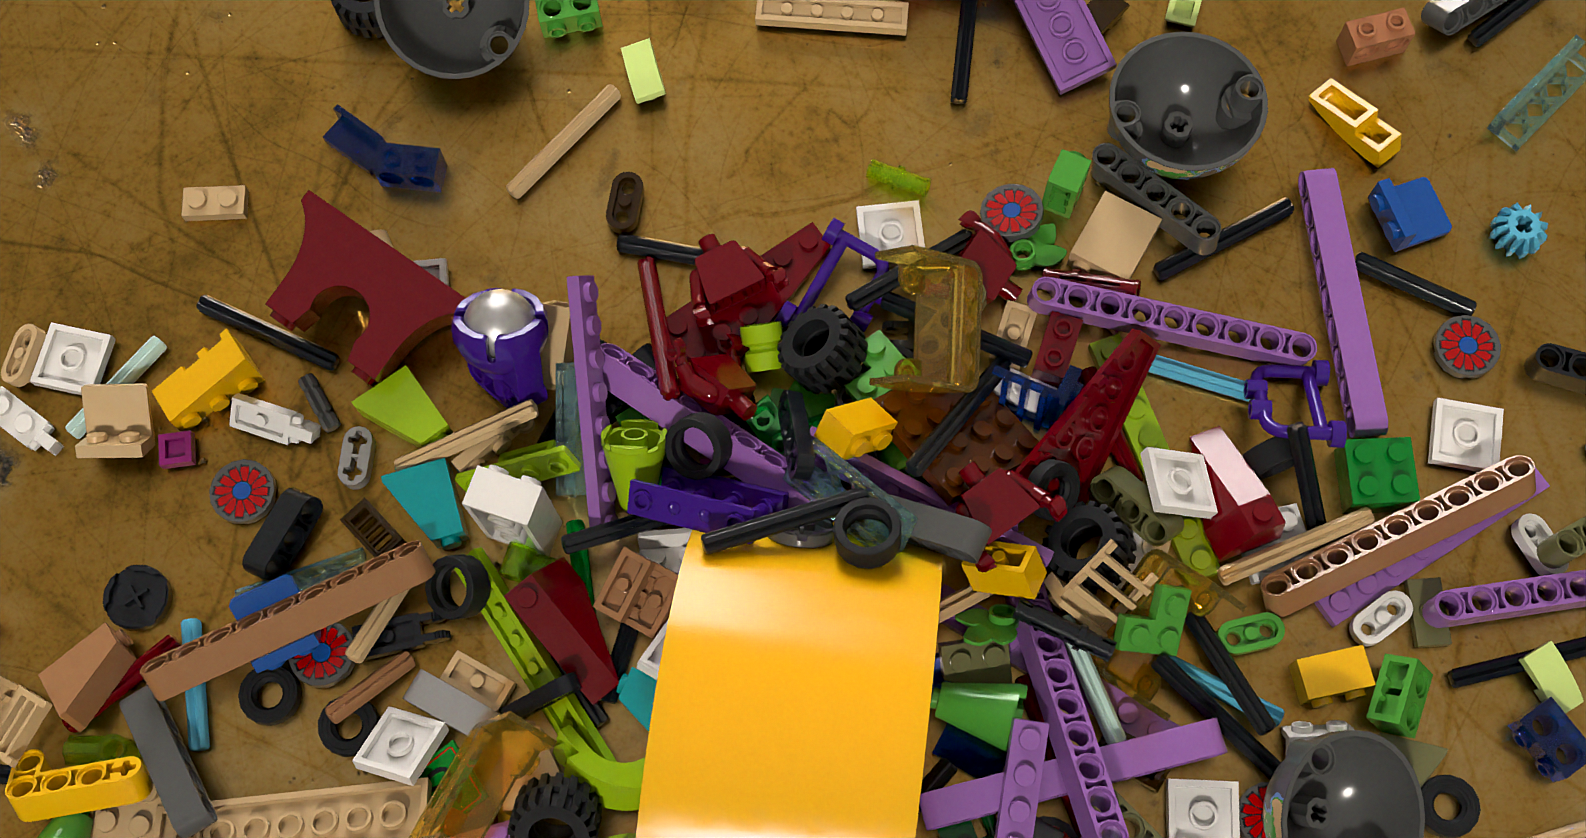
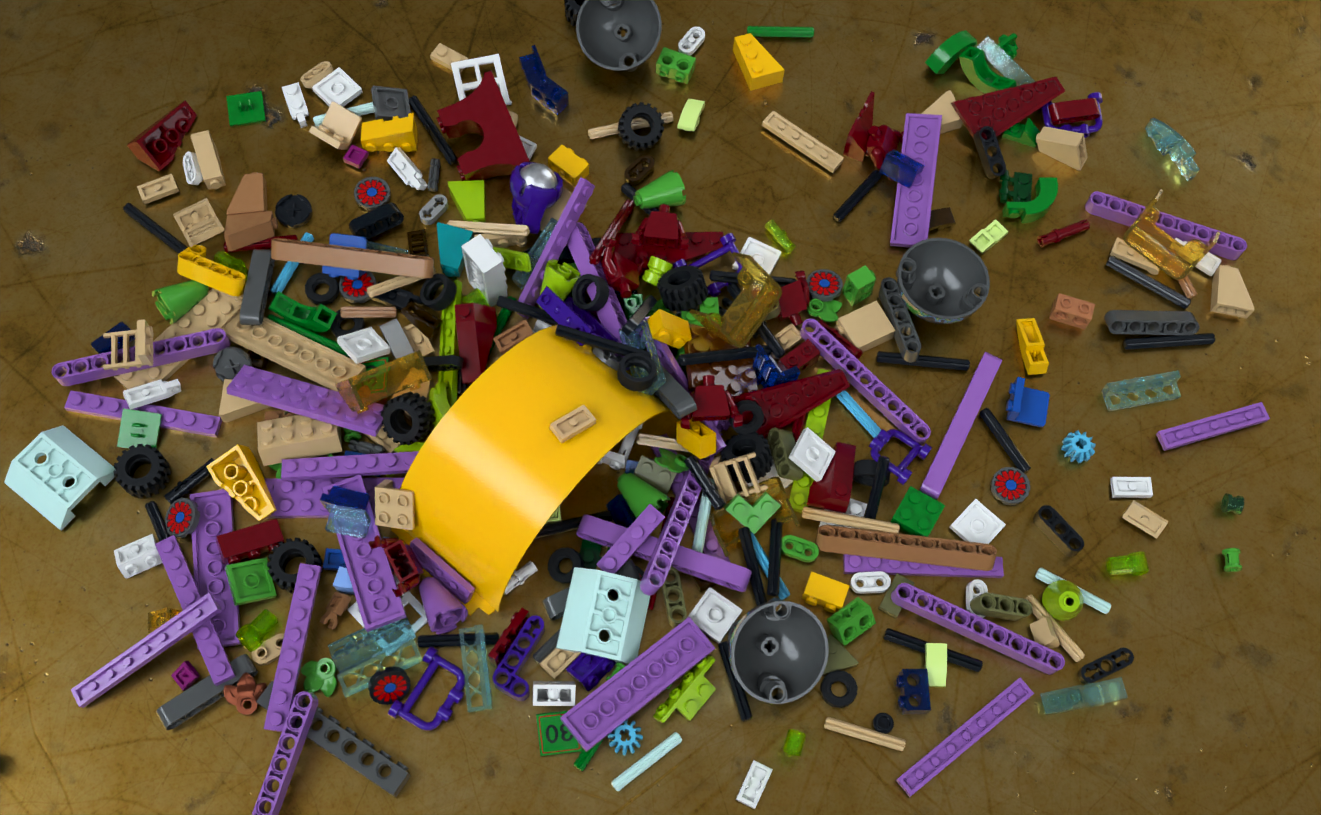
camera: 25 degrees right, 5 degrees down
none -> medium nougat slope [227,172,268,215]
none -> green axle [267,314,349,358]
none -> green arch [268,291,337,332]
none -> dark grey plate [371,86,411,121]
none -> dark brown slope [401,302,443,339]
none -> white window [451,54,512,106]
none -> yellow brick [548,145,589,187]
none -> tan plate [549,405,596,443]
none -> black tyre [618,102,664,151]
none -> bright green cone [633,170,686,209]
none -> black plate [873,713,894,734]

